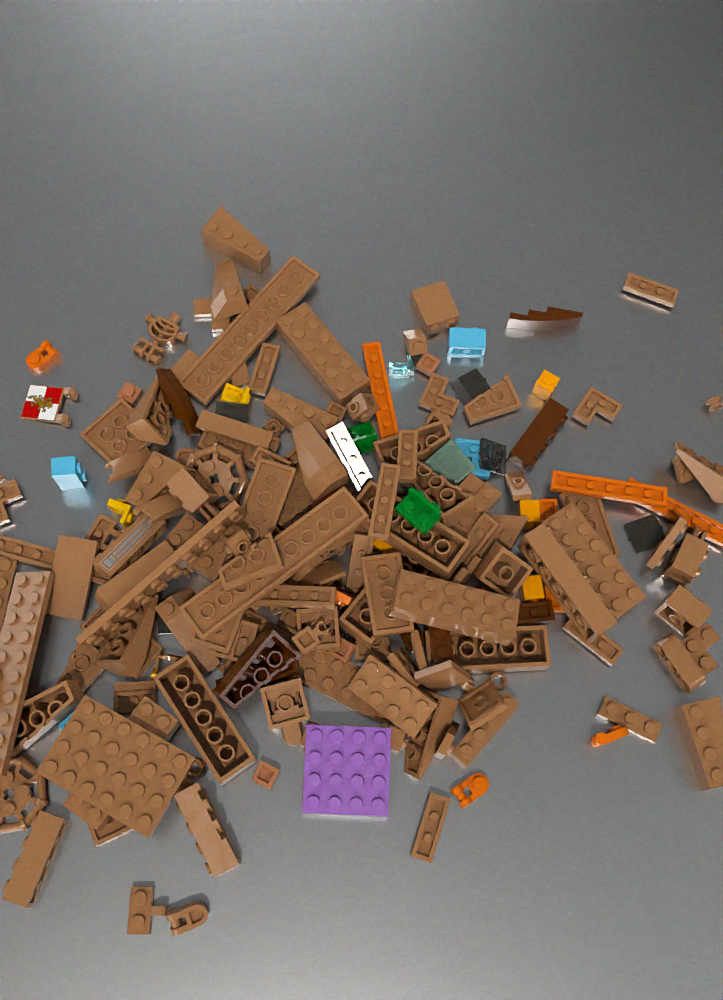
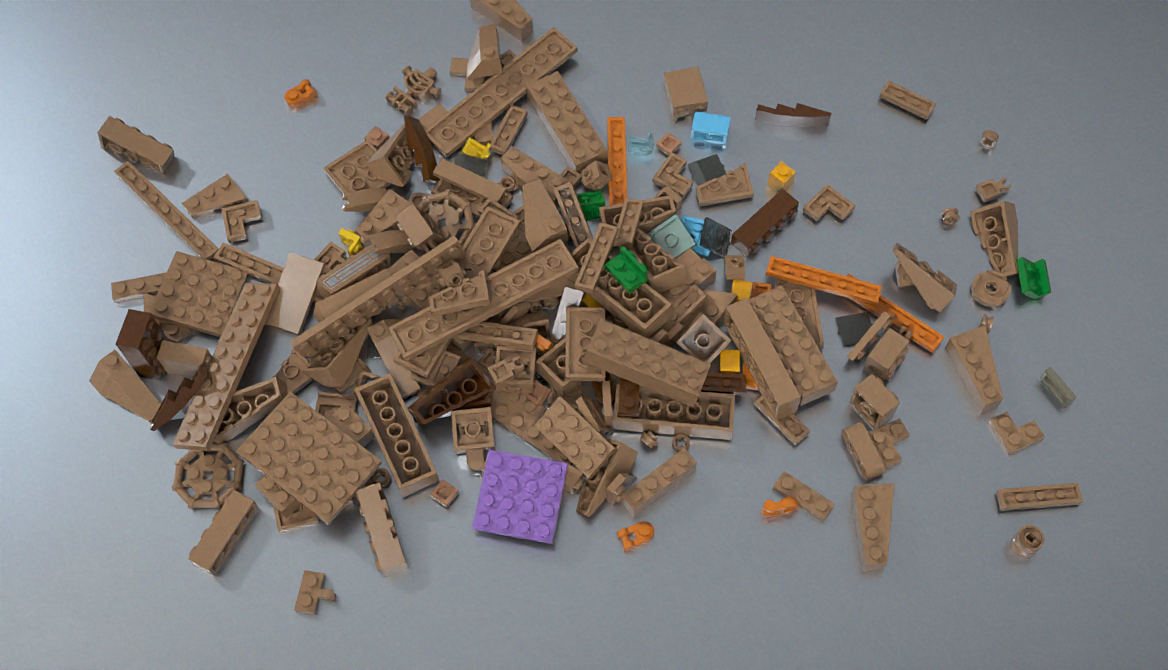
camera: 15 degrees right, 5 degrees down
flag [20,384,79,426] -> none
medium azure brick [51,456,87,490] -> none
medium nougat plate [165,901,208,936] -> none
medium nougat brick [403,328,428,356] -> none
medium nougat plate [410,792,451,863] -> none
medium nougat tile [414,660,471,692] -> none
medium nougat tile [457,678,508,731] -> none

